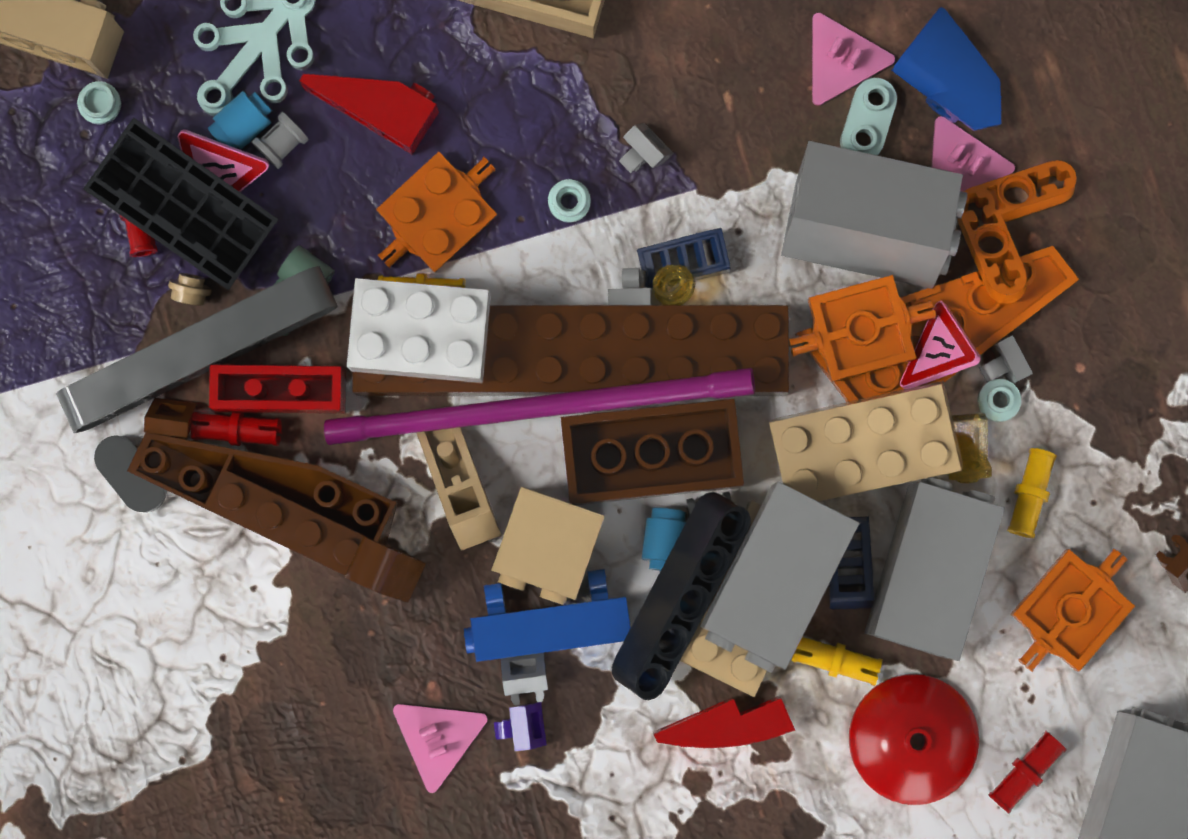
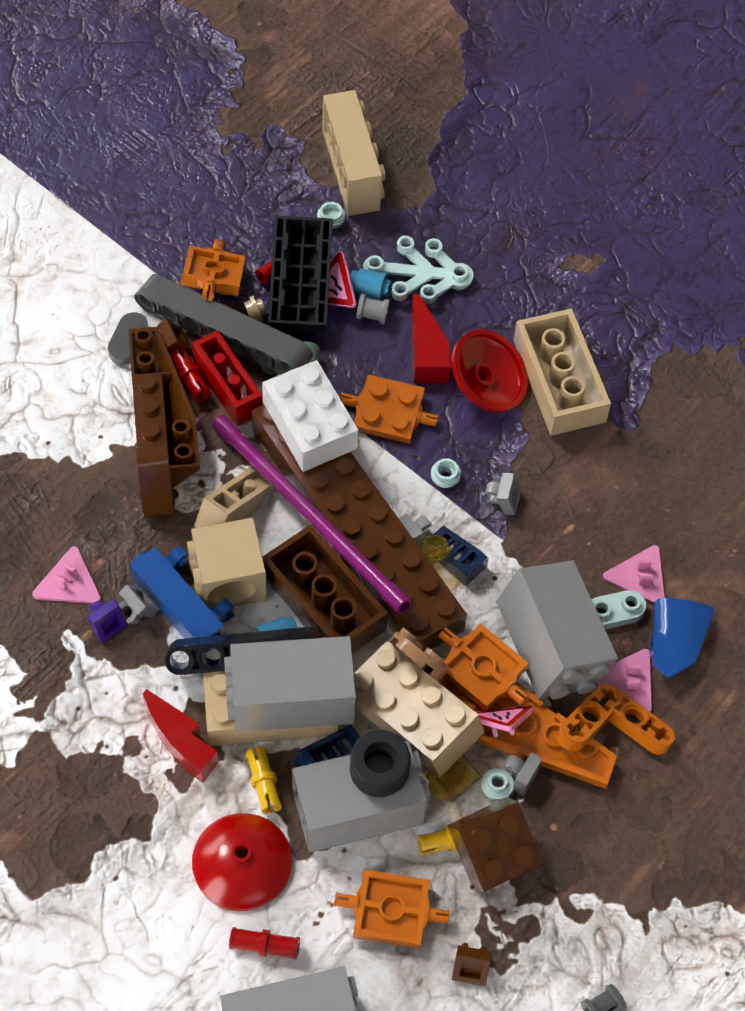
camera: 55 degrees right, 25 degrees down
none -> orange plate [181,239,245,301]
none -> black tyre [349,730,411,797]
none -> medium nougat plate [389,628,448,683]
none -> reddish brown brick [447,797,543,892]
none -> red dish [452,329,528,413]

